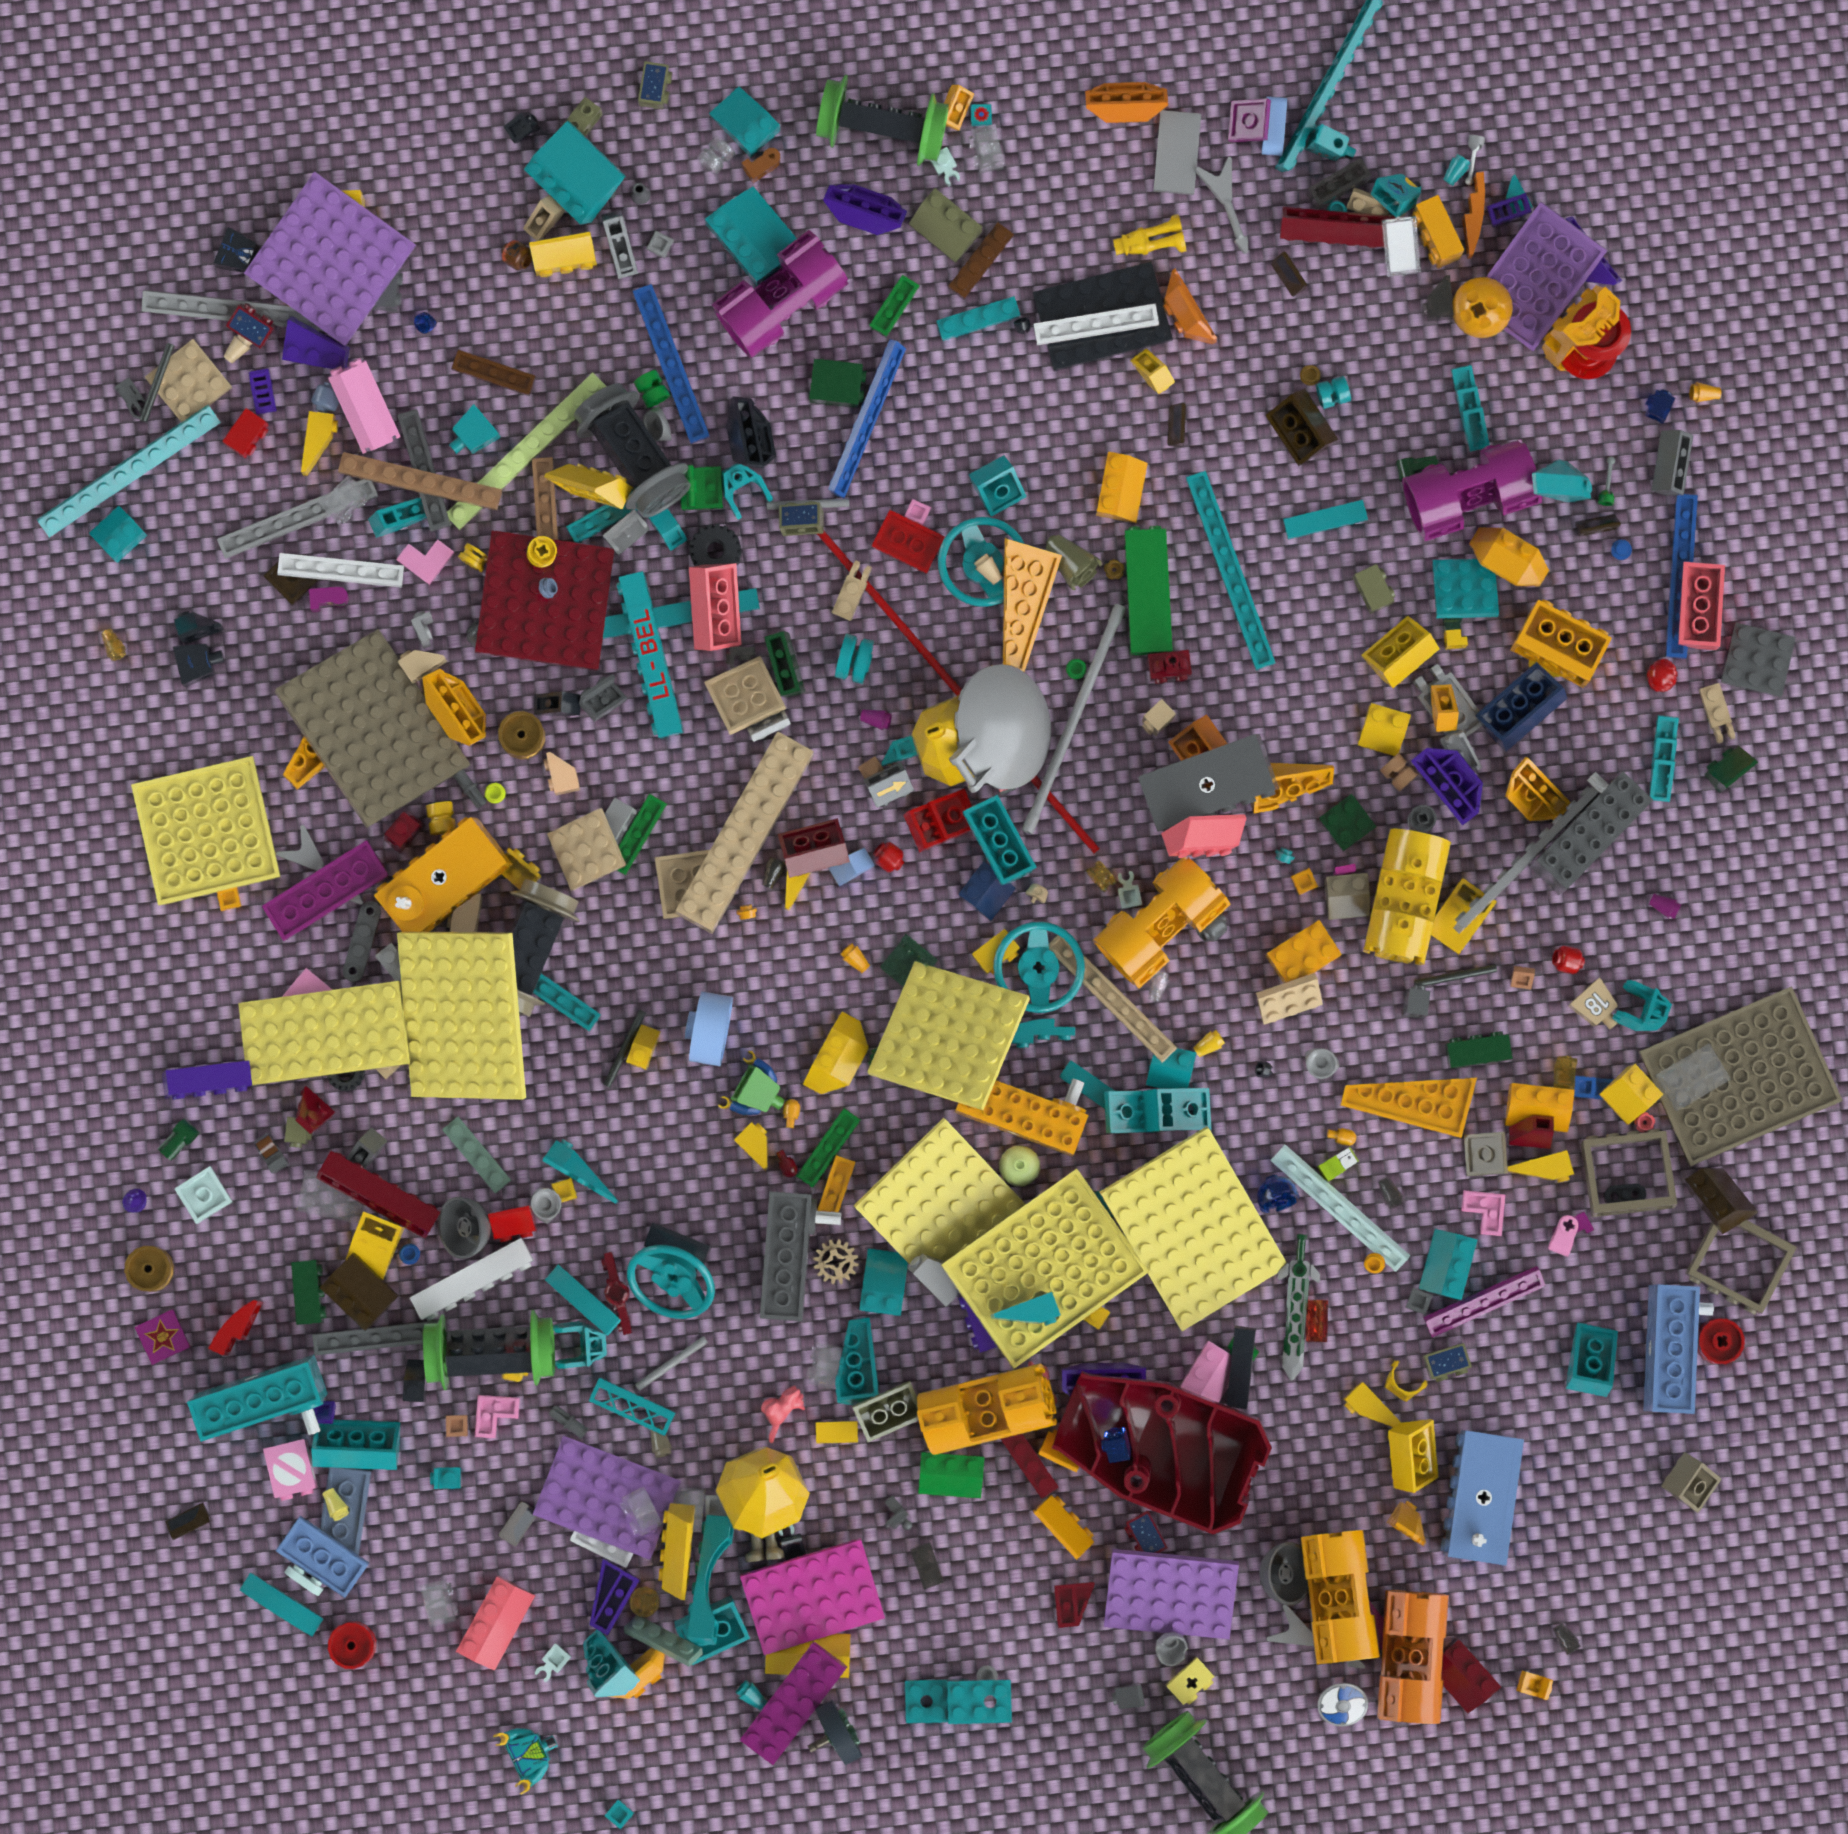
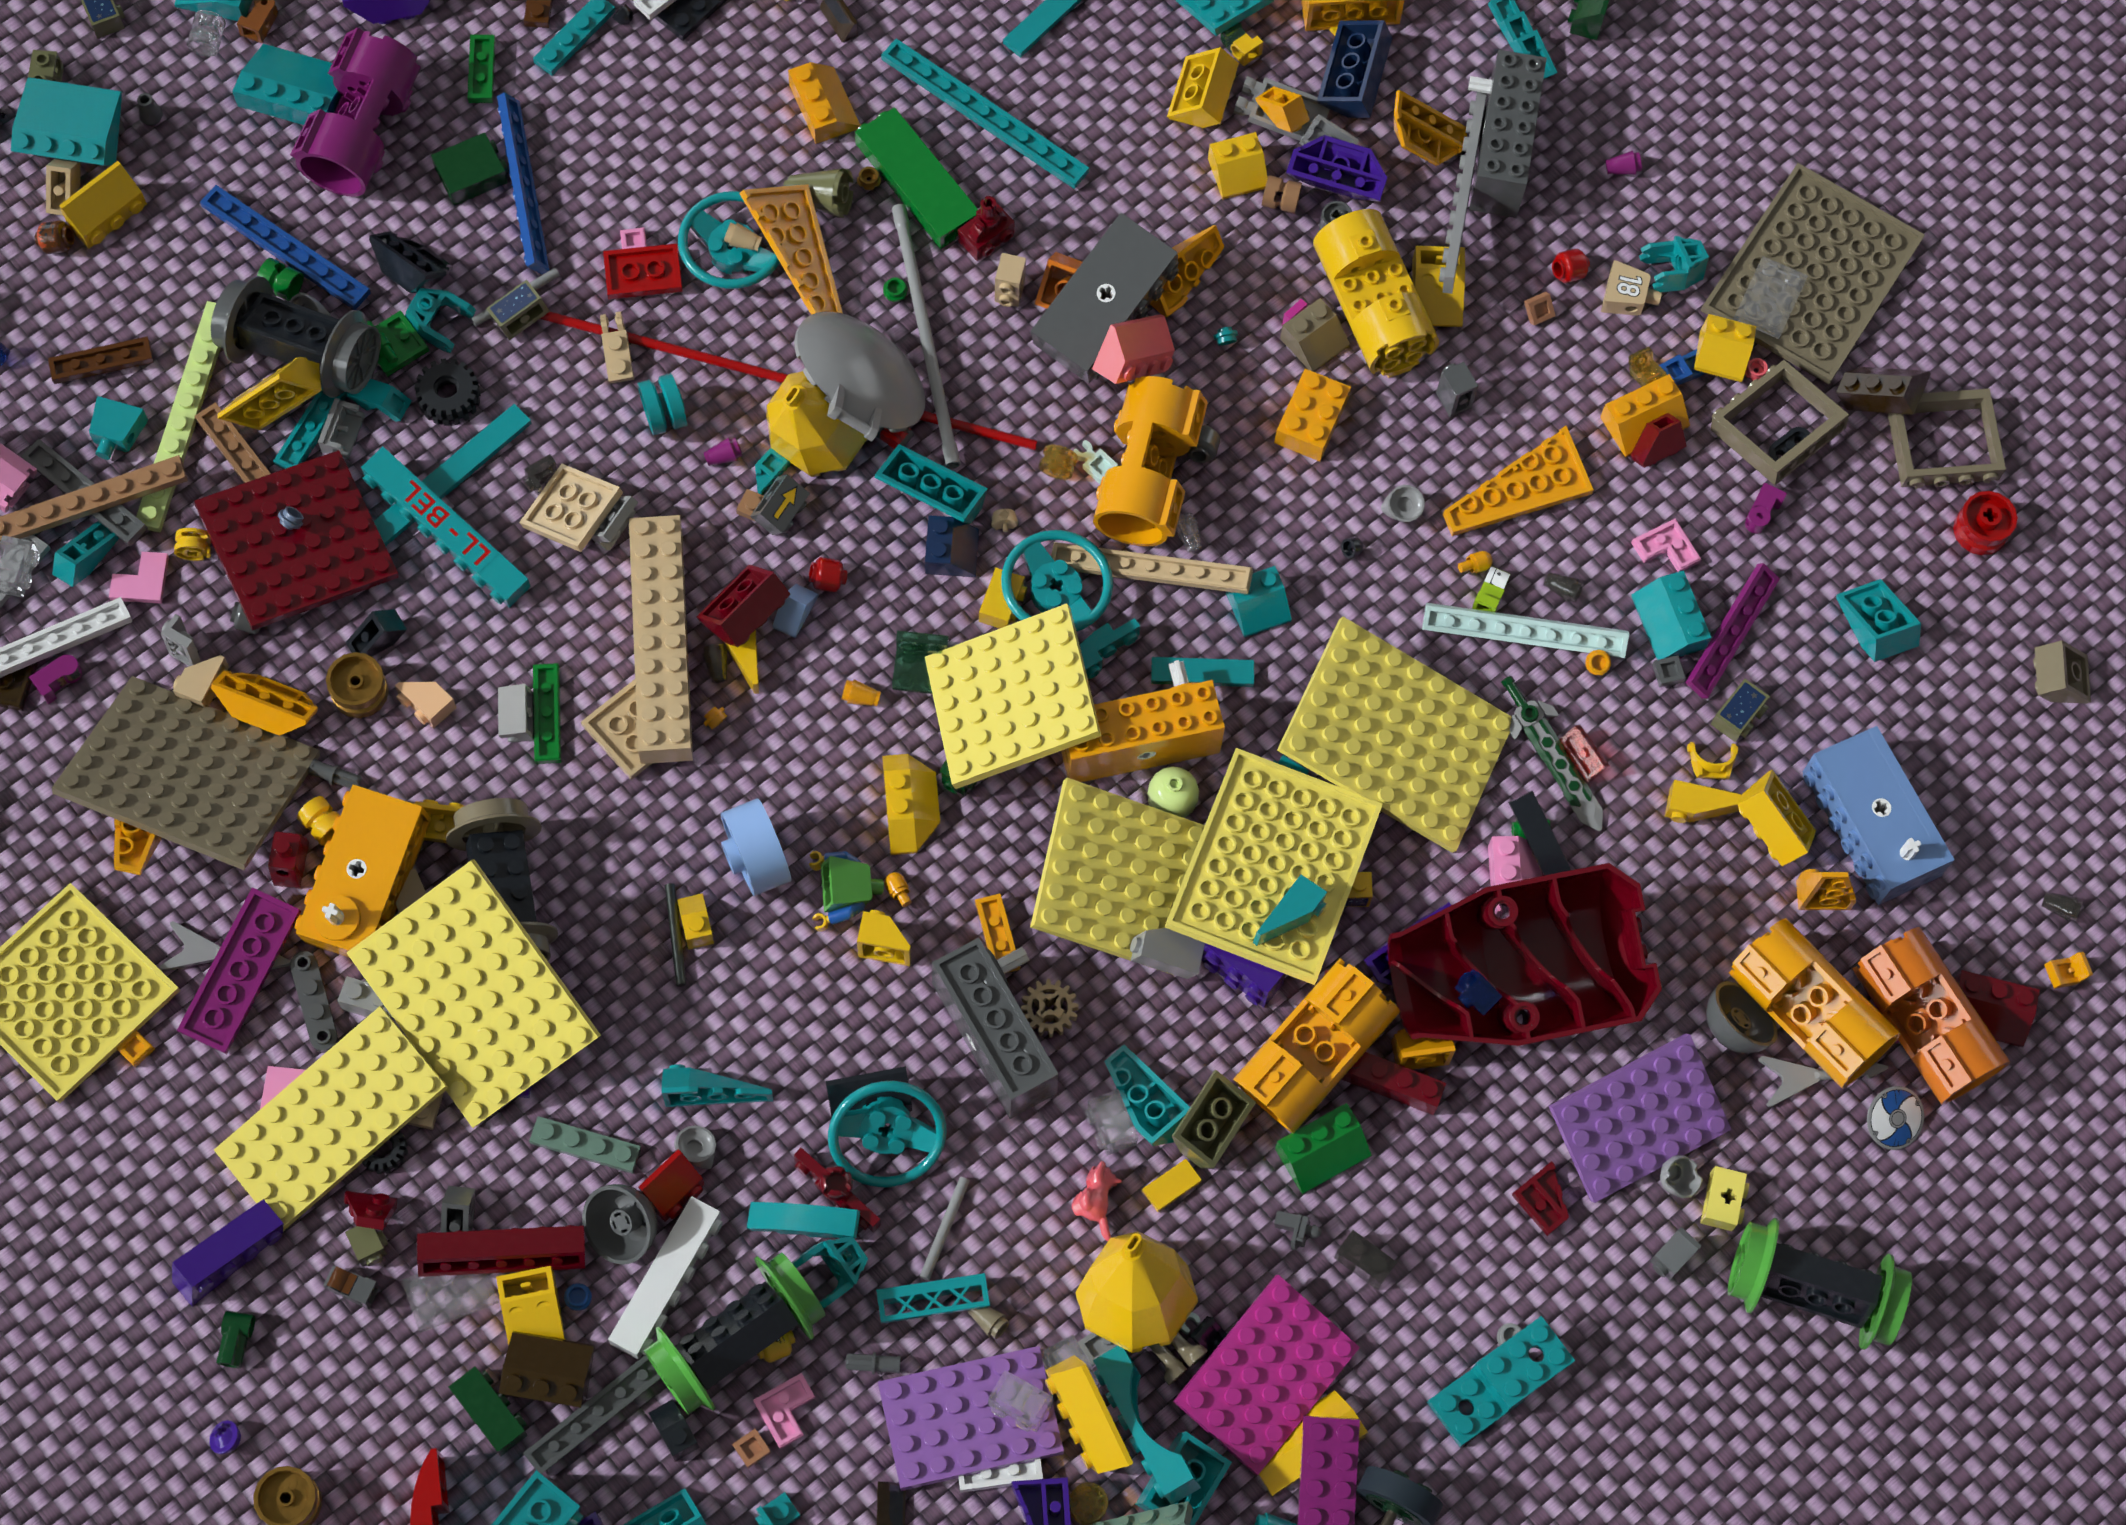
camera: 35 degrees left, 15 degrees down
light aqua plate [175,1166,233,1224] -> none
neon yellow plate [485,783,506,804] -> none
yellow wheel [527,536,557,568] -> none
teal plate [533,973,601,1032] -> none
tan plate [547,808,626,891] -> none
yellow tile [551,1178,577,1203] -> none
dark grey bracket [579,674,627,722] -> none
slope [601,210,638,279] -> none
light grey tile [646,230,674,259] -> none
coral slope [689,563,742,651] -> none
dark green brick [764,631,806,698] -> none
dark red cylinder [776,1149,798,1178] -> none
green tile [796,1108,861,1188] -> none
teal slope [859,1248,908,1316] -> none
red slope [903,789,972,853] -> none
teal slope [969,455,1027,517] -> none
light orange slope [1033,1495,1094,1560] -> none
teal bracket [1104,1088,1211,1134] -> none
dark blue brick [1124,1510,1168,1553] -> none
yellow cone [1193,1030,1225,1057] -> none
tan plate [1256,973,1323,1025] -> none
clear blue cylinder [1257,1175,1300,1213] -> none
light orange tile [1290,868,1318,895] -> none
dark green plate [1318,794,1377,852] -> none
olive brick [1352,564,1396,614] -> none
pearl dark grey bar [1414,964,1497,986] -> none
dark green brick [1445,1031,1513,1069] -> none
dark tan tile [1464,1132,1508,1176] -> none
yellow slope [1508,1150,1574,1183] -> none
bright pink piece [1548,1215,1578,1257] -> none
medium blue piece [1643,1284,1714,1414] -> none

